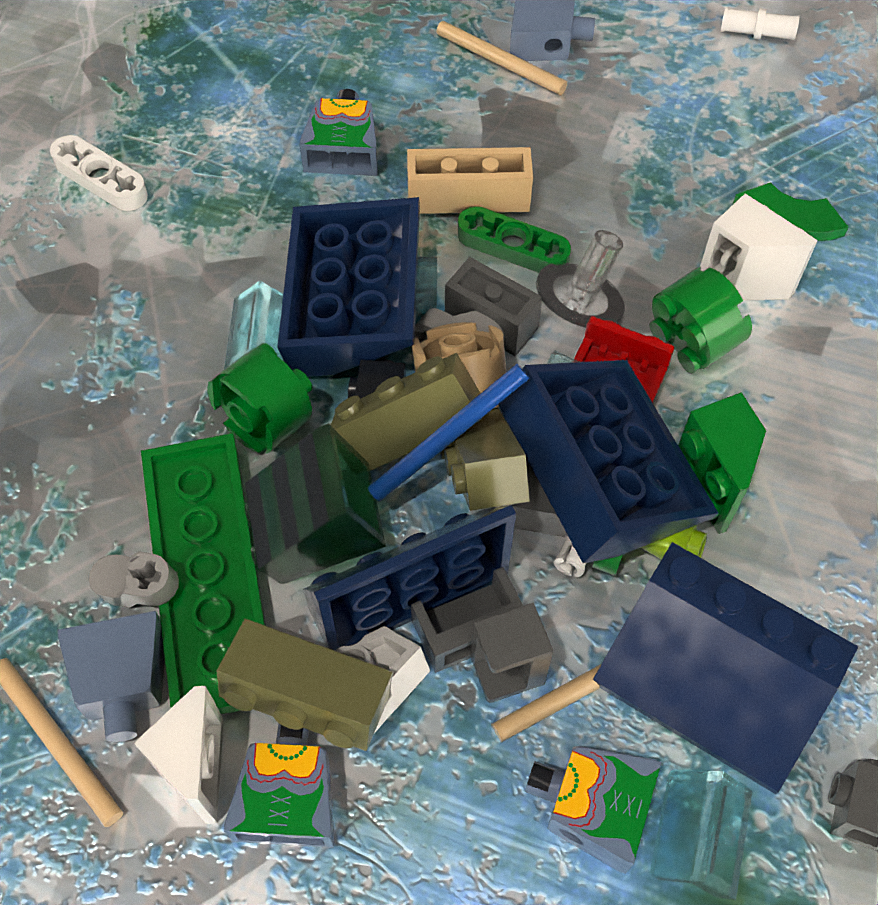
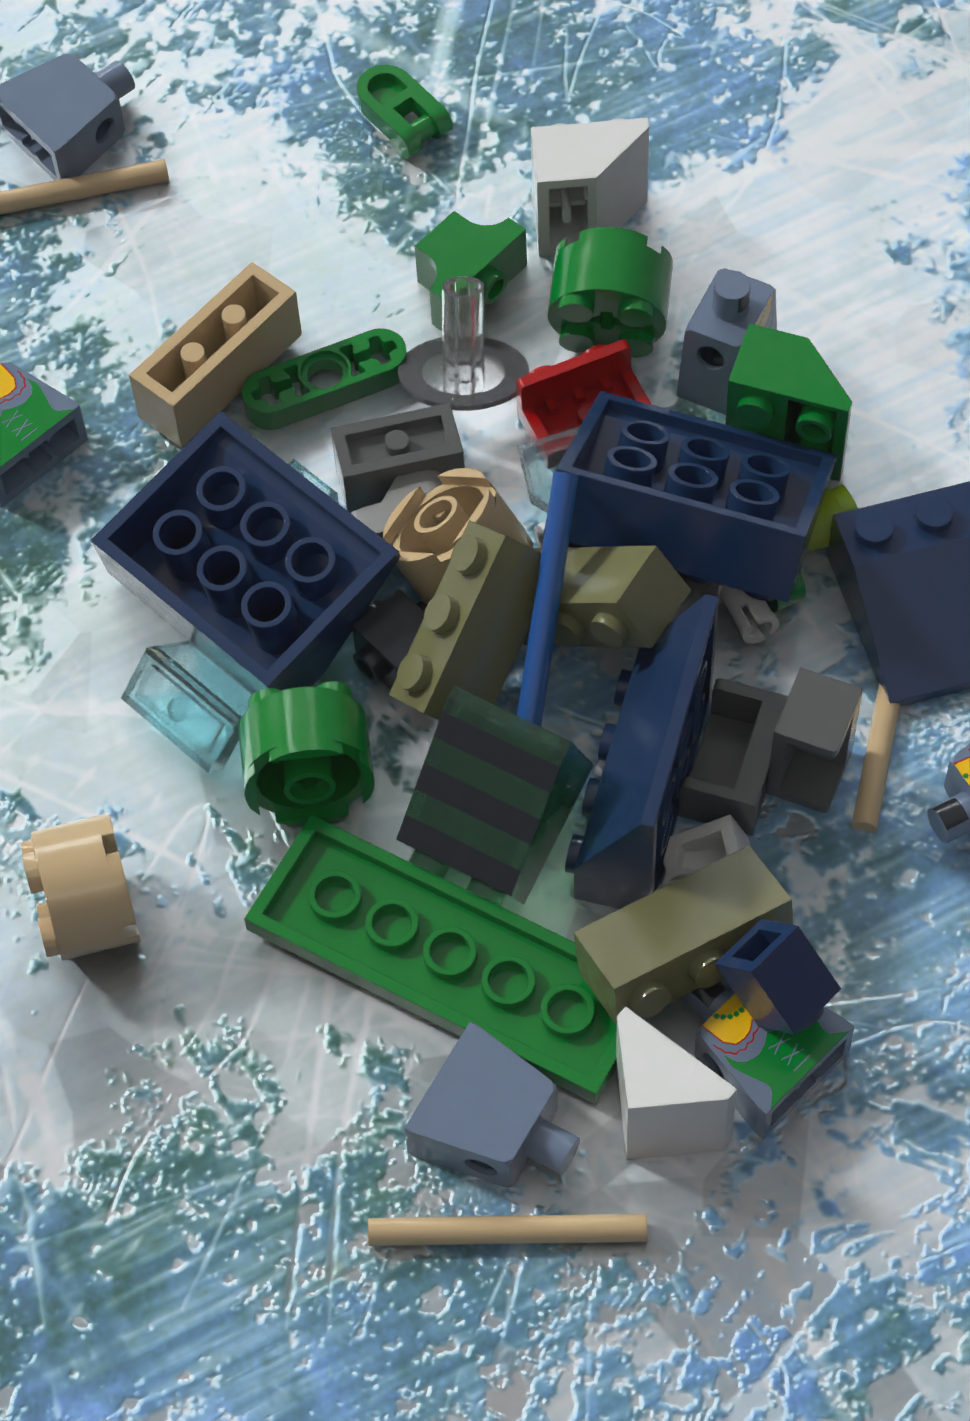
camera: 45 degrees left, 0 degrees up
light grey piece [88,551,179,608] -> none
green tile [733,182,849,241] -> none
none -> tan brick [20,813,140,961]
none -> green plate [356,64,453,159]
none -> green brick [414,211,527,336]
none -> sand blue torso [677,268,777,415]
none -> dark blue brick [715,919,841,1035]

